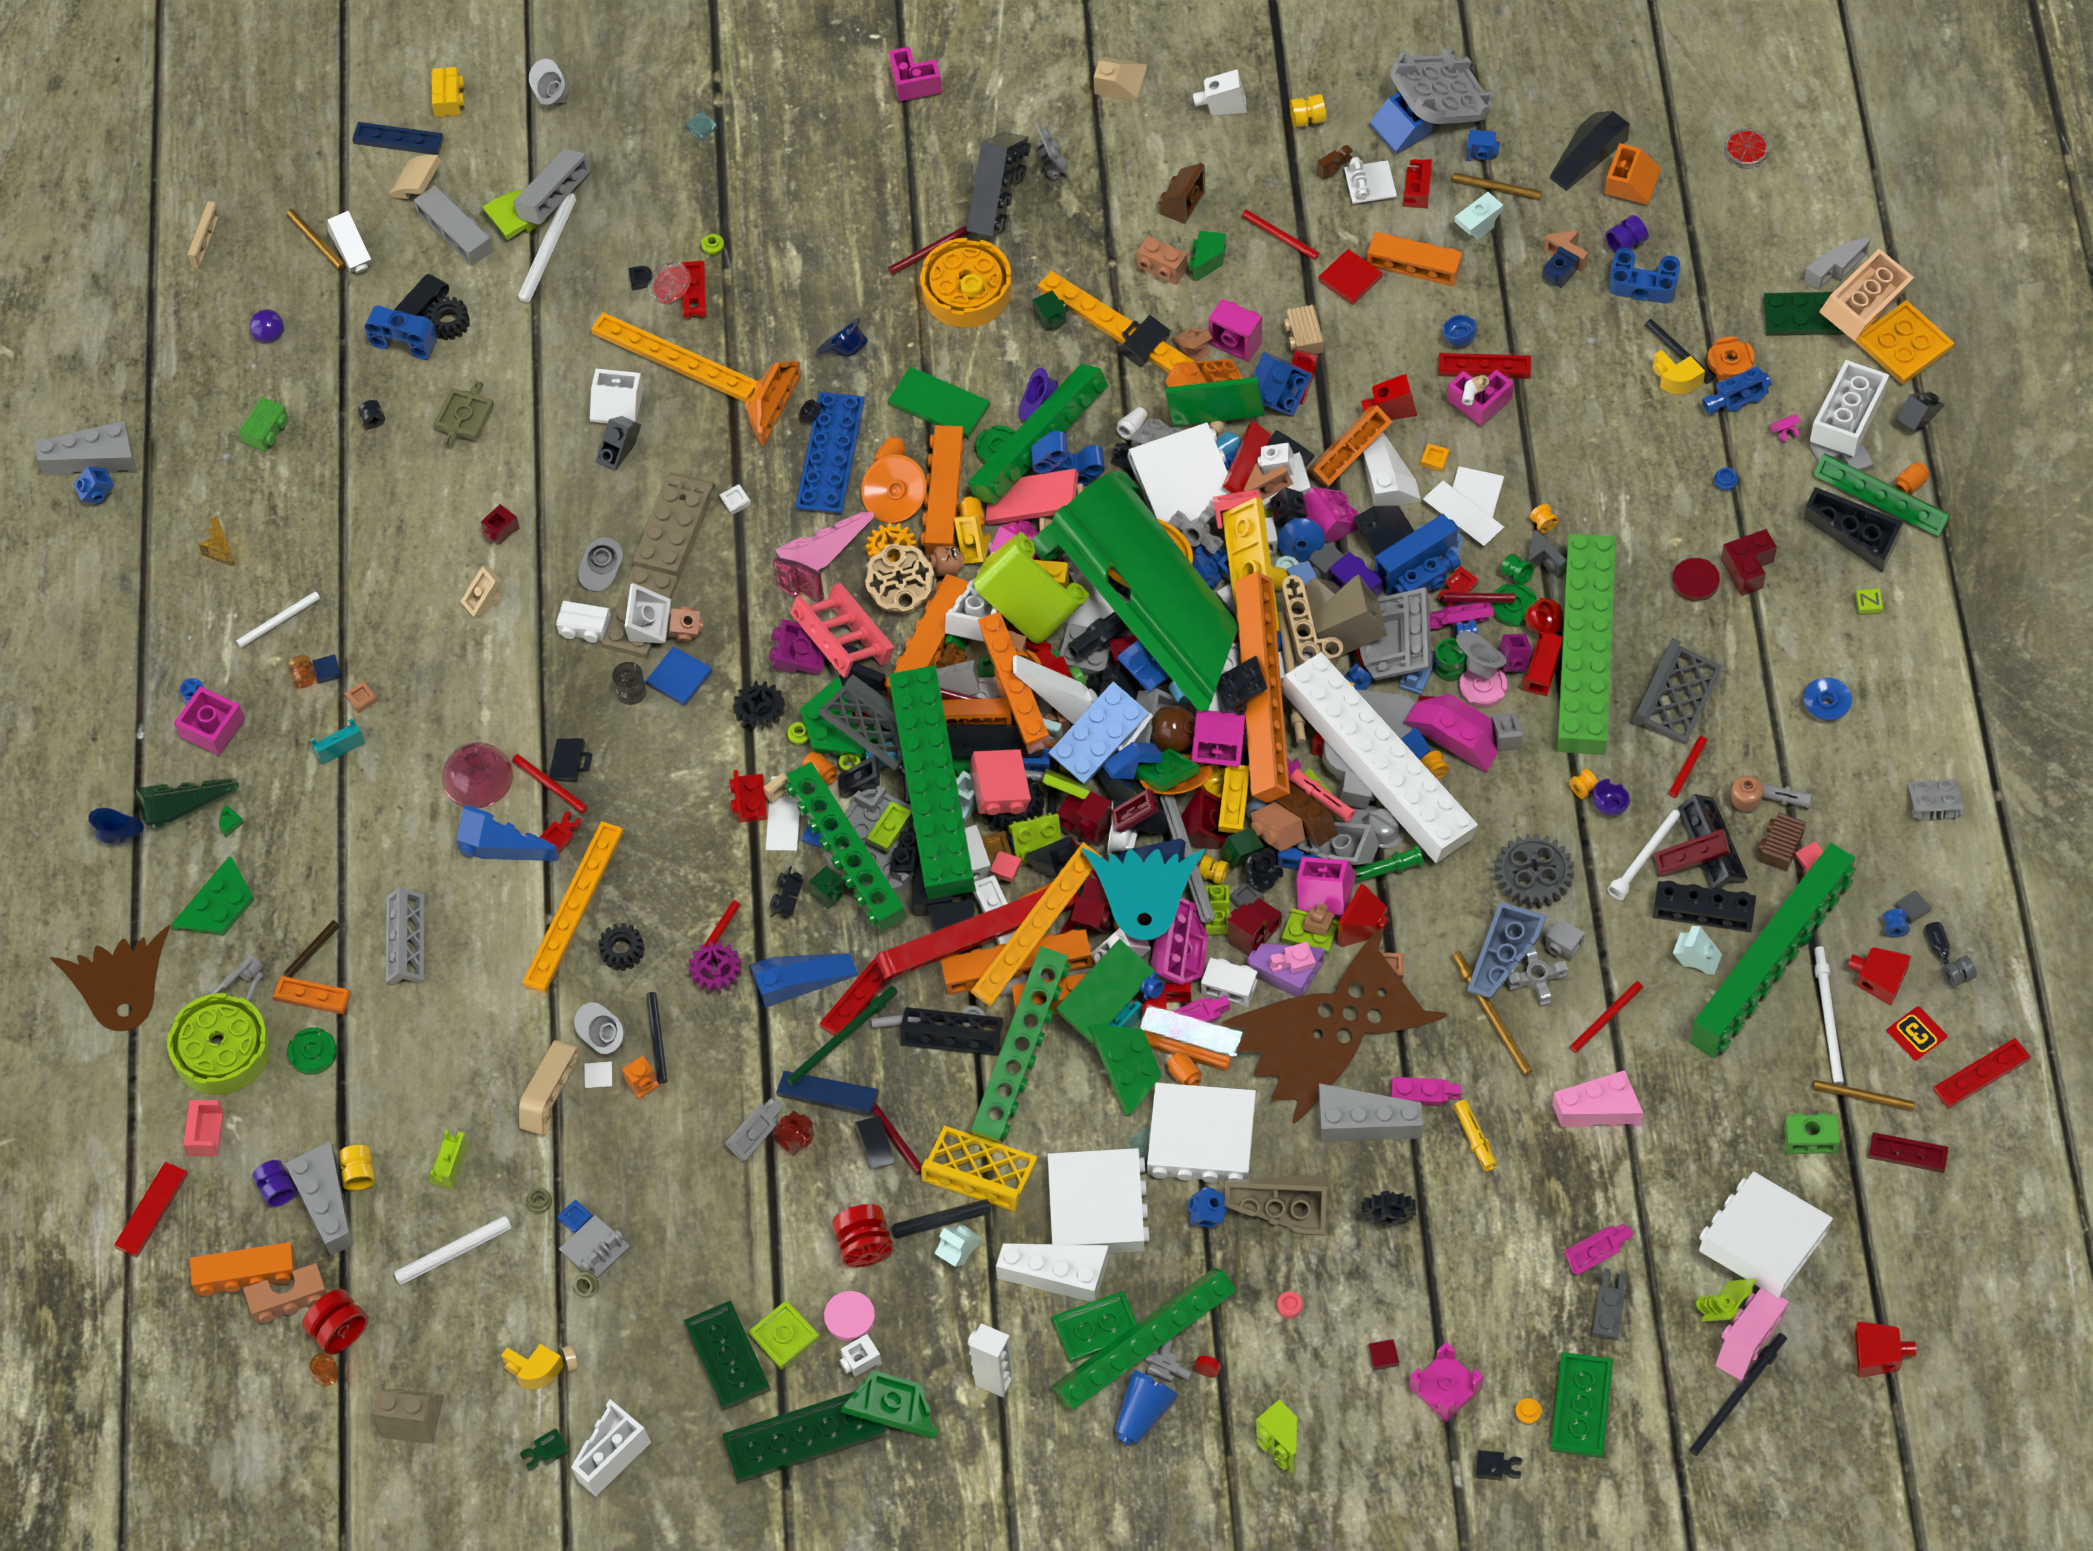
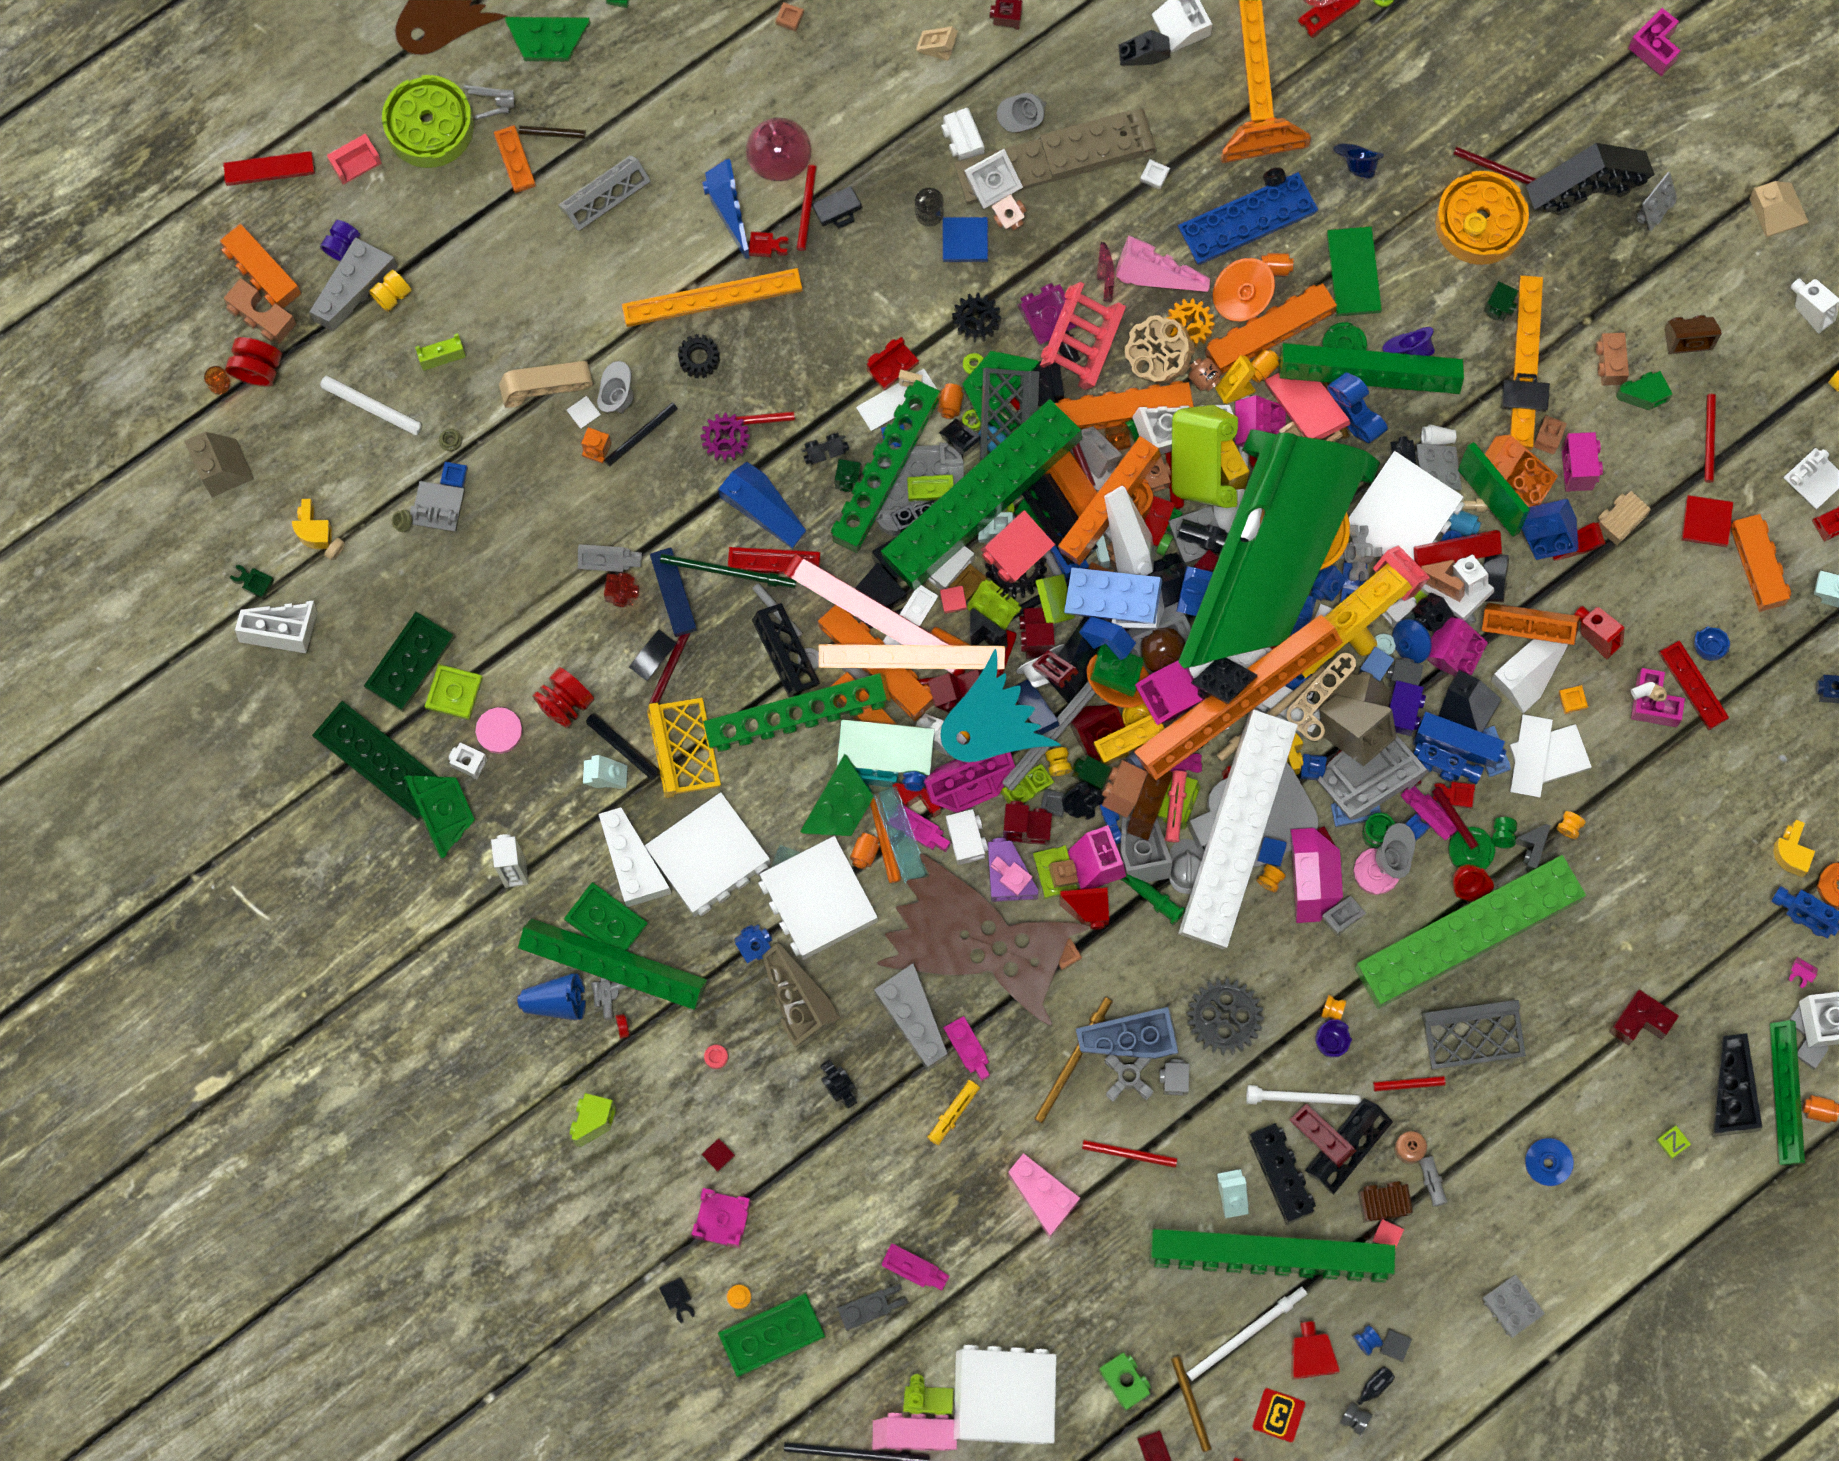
camera: 55 degrees right, 15 degrees up
green tile [287,1027,337,1075] -> none
teal hinge [310,718,365,765] -> none
reddish brown plate [1317,145,1353,180] -> none
magenta brick [1498,634,1532,672] -> none
red window [1521,632,1563,697] -> none
black bar [1645,319,1715,383] -> none
dark red tile [1672,558,1720,601] -> none
blue plate [1714,467,1738,490] -> none

